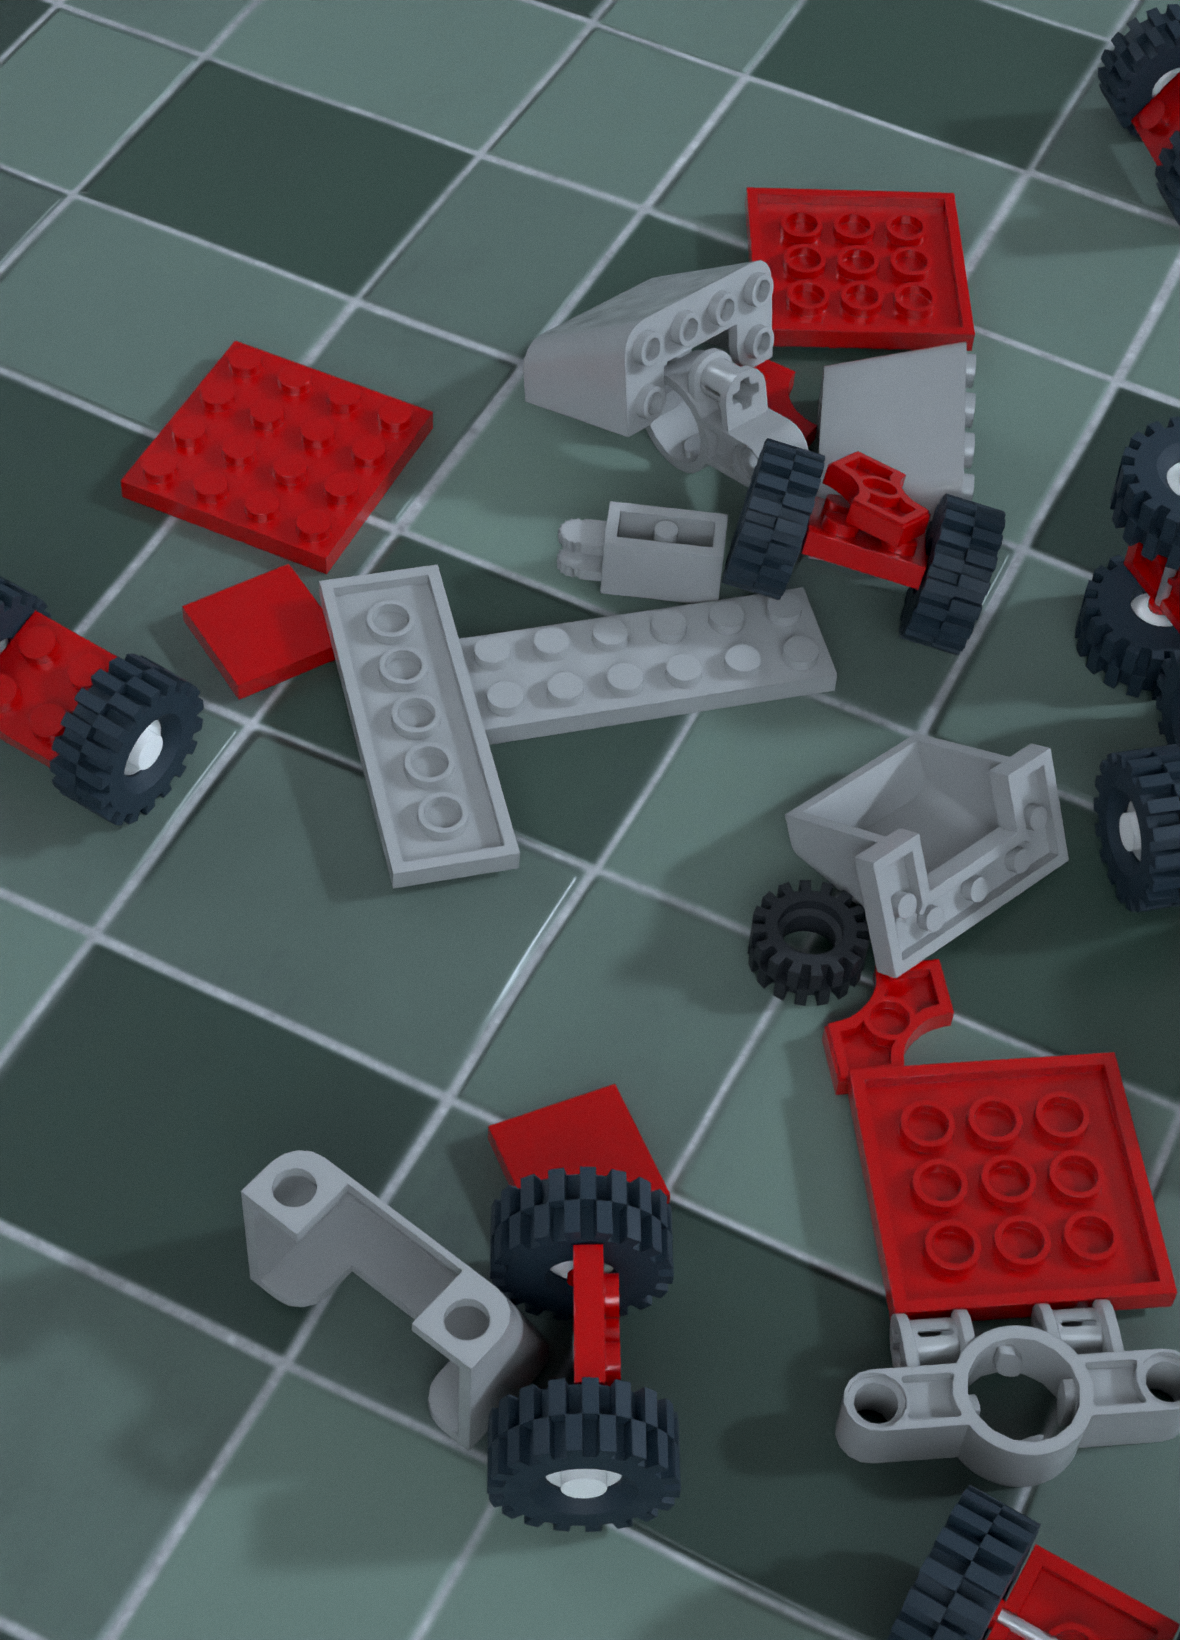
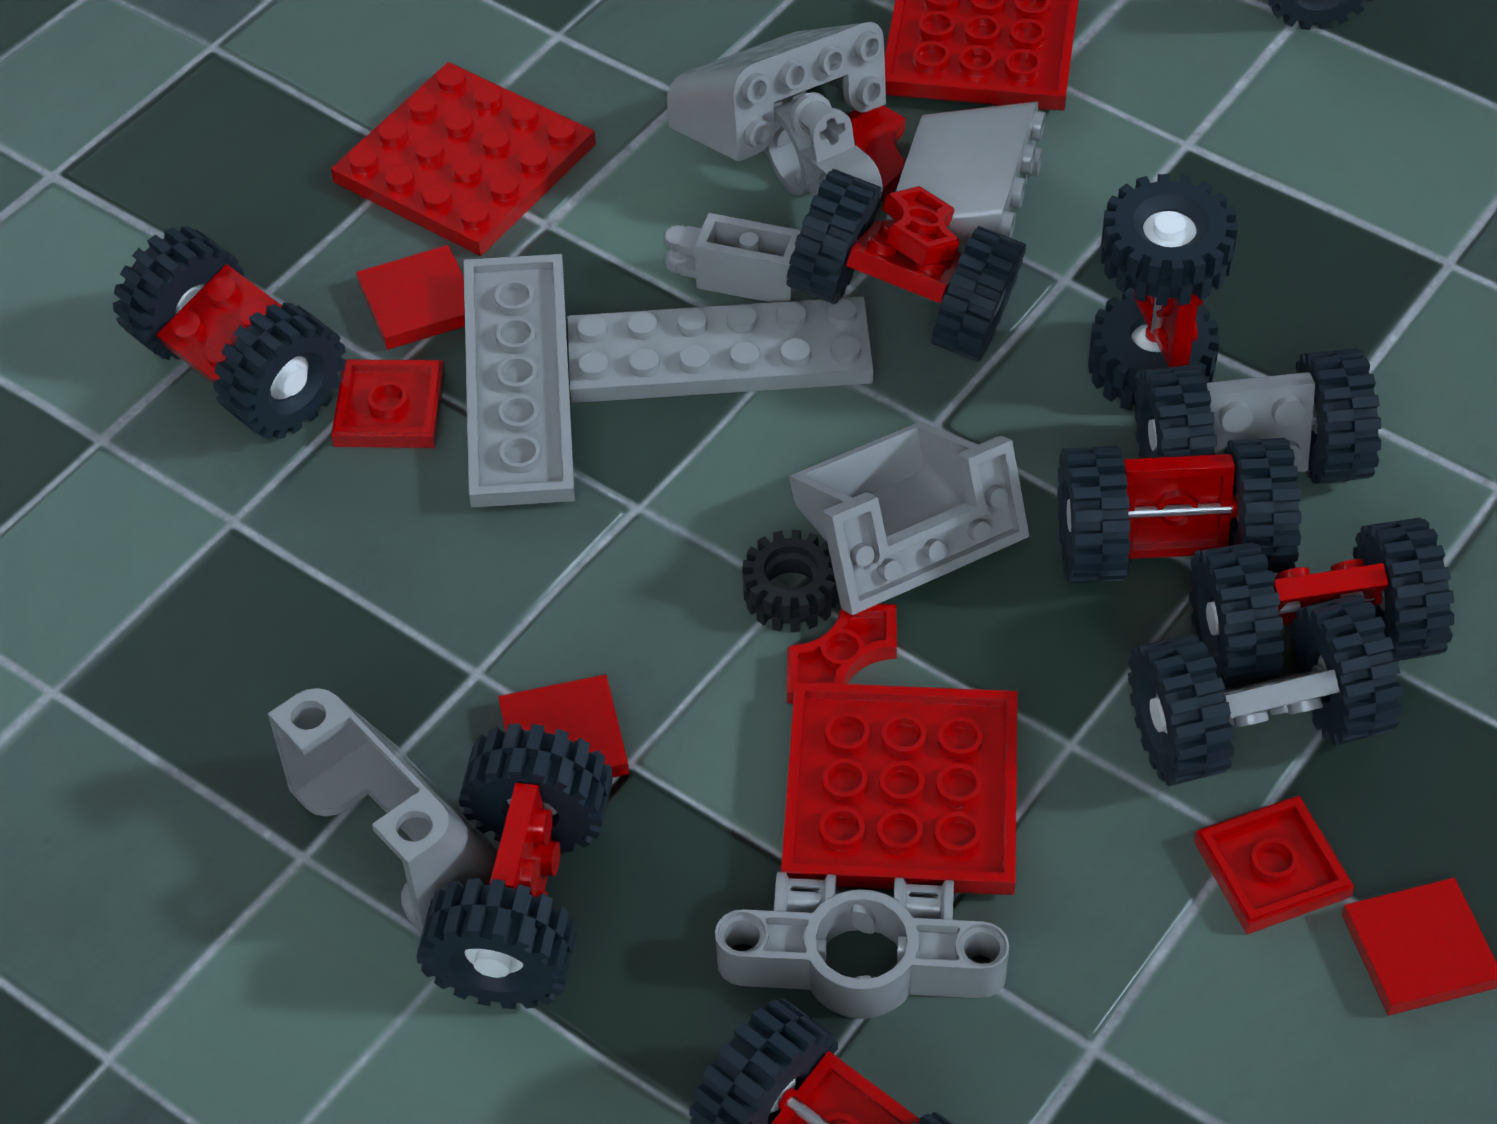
camera: 15 degrees right, 0 degrees up
none -> red tile [331,359,445,448]

